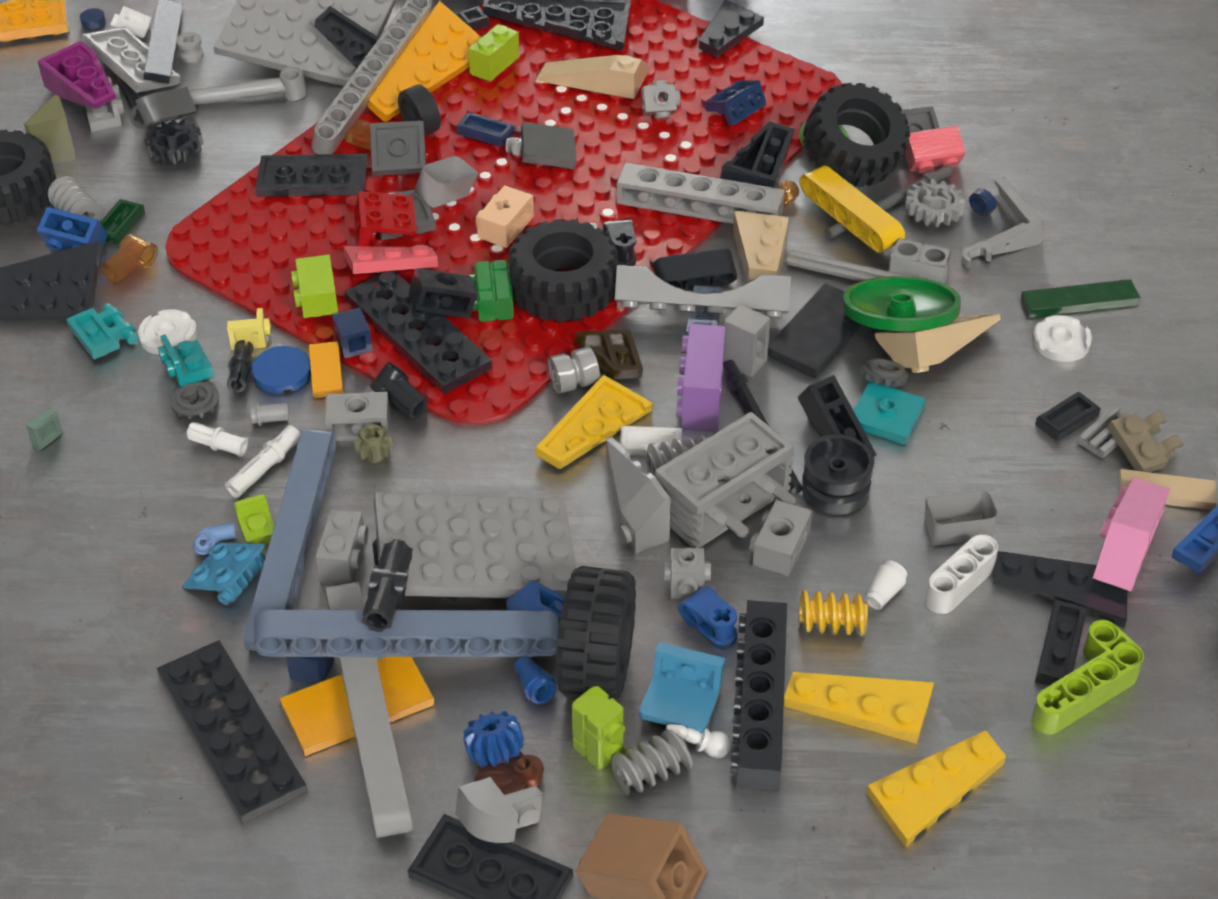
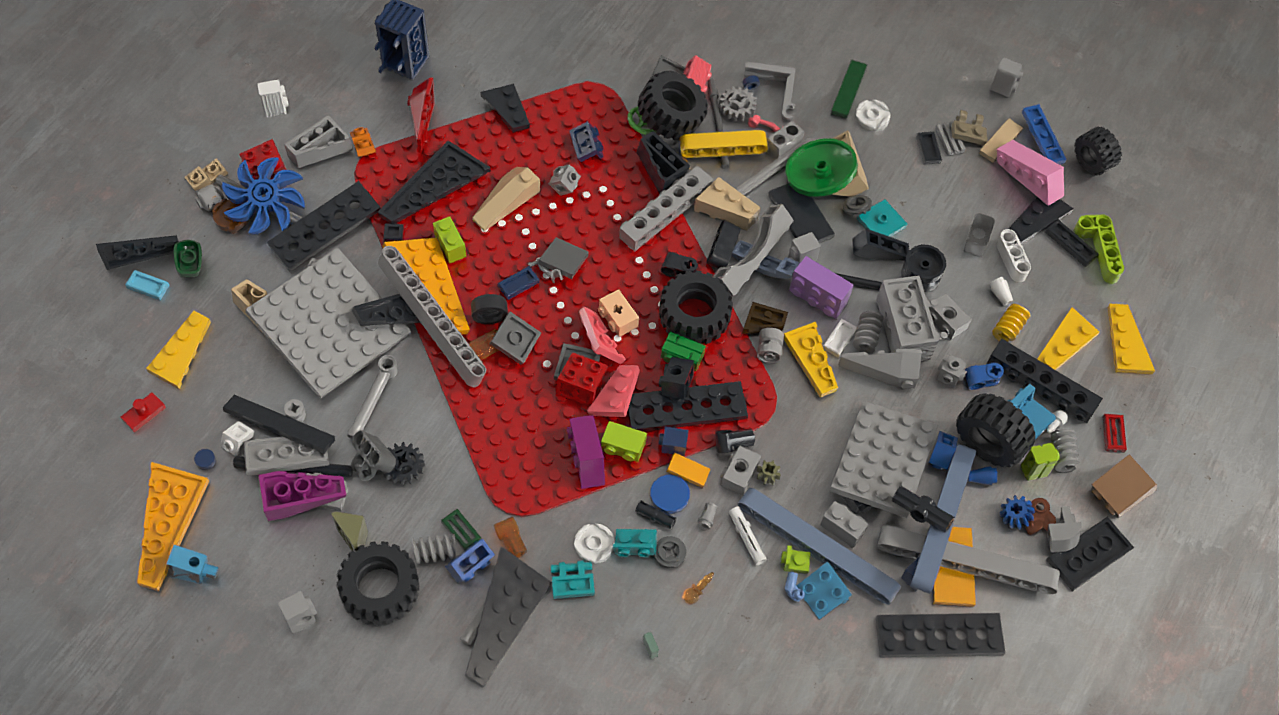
camera: 65 degrees left, 15 degrees up
white axle [186,422,248,457] -> none
light yellow bracket [227,308,271,351] -> none
black tile [255,154,368,197] -> none
light grey piece [414,156,478,208] -> none
none -> magenta wedge [567,415,605,489]
none -> coral wing [579,307,626,364]
none -> clear orange bar [683,572,714,604]
none -> coral piece [748,115,784,132]
none -> red tile [1102,414,1127,453]

